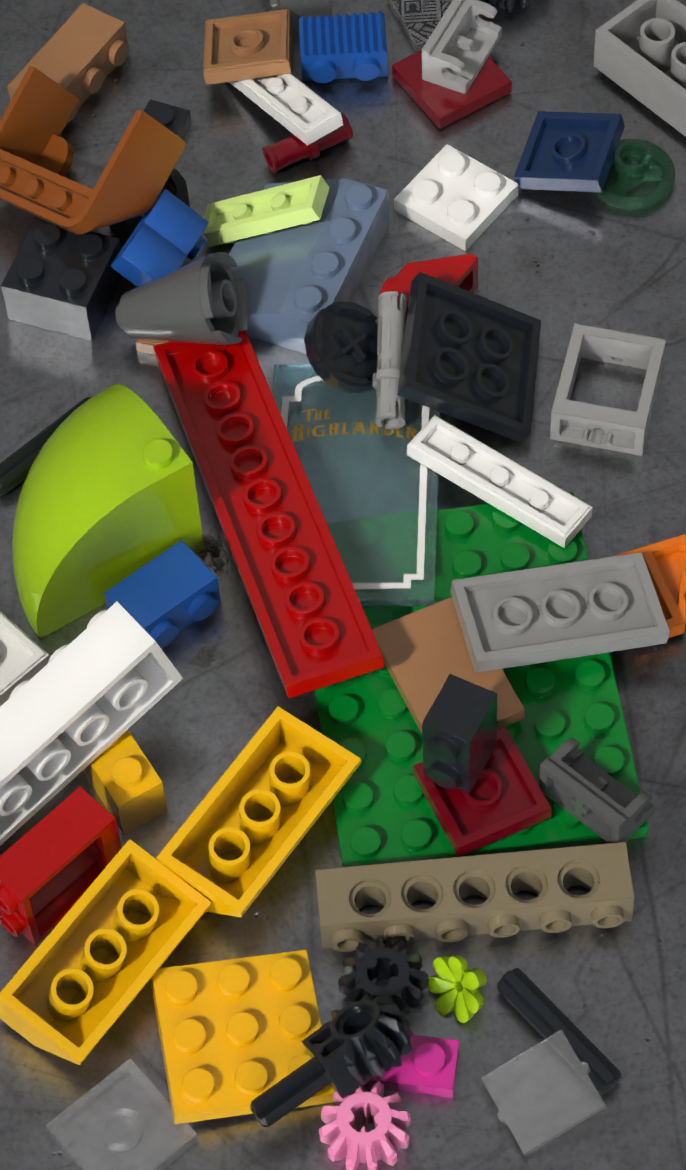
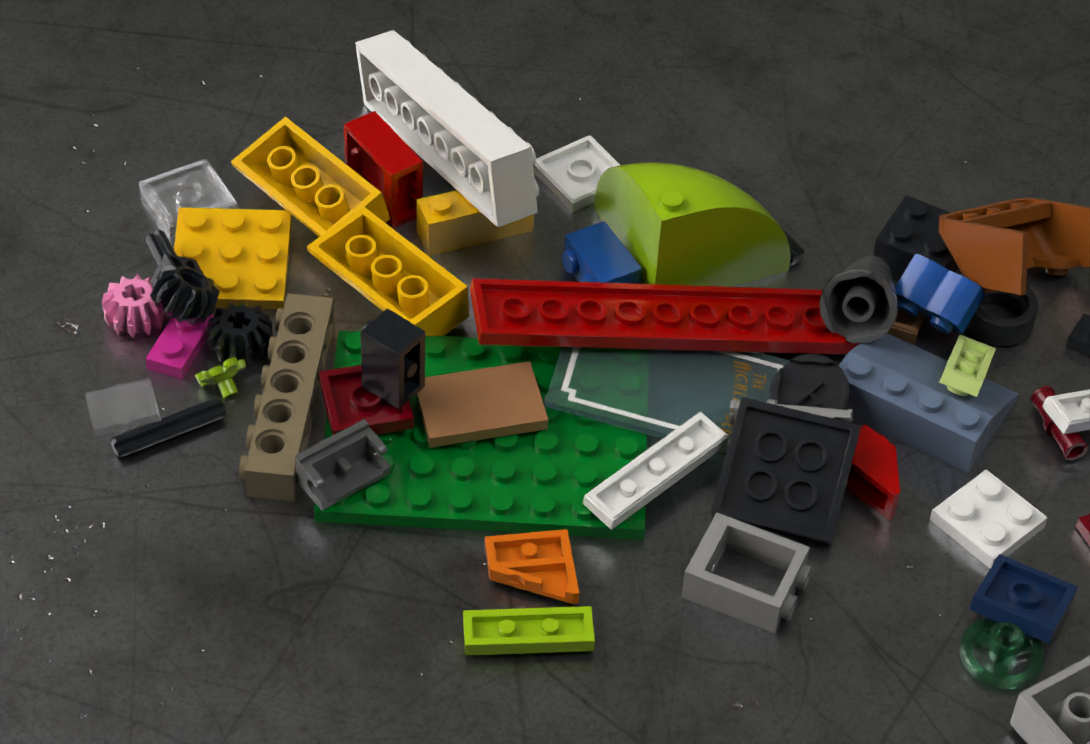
camera: 95 degrees right, 10 degrees down
light grey plate [450,552,670,673] -> none

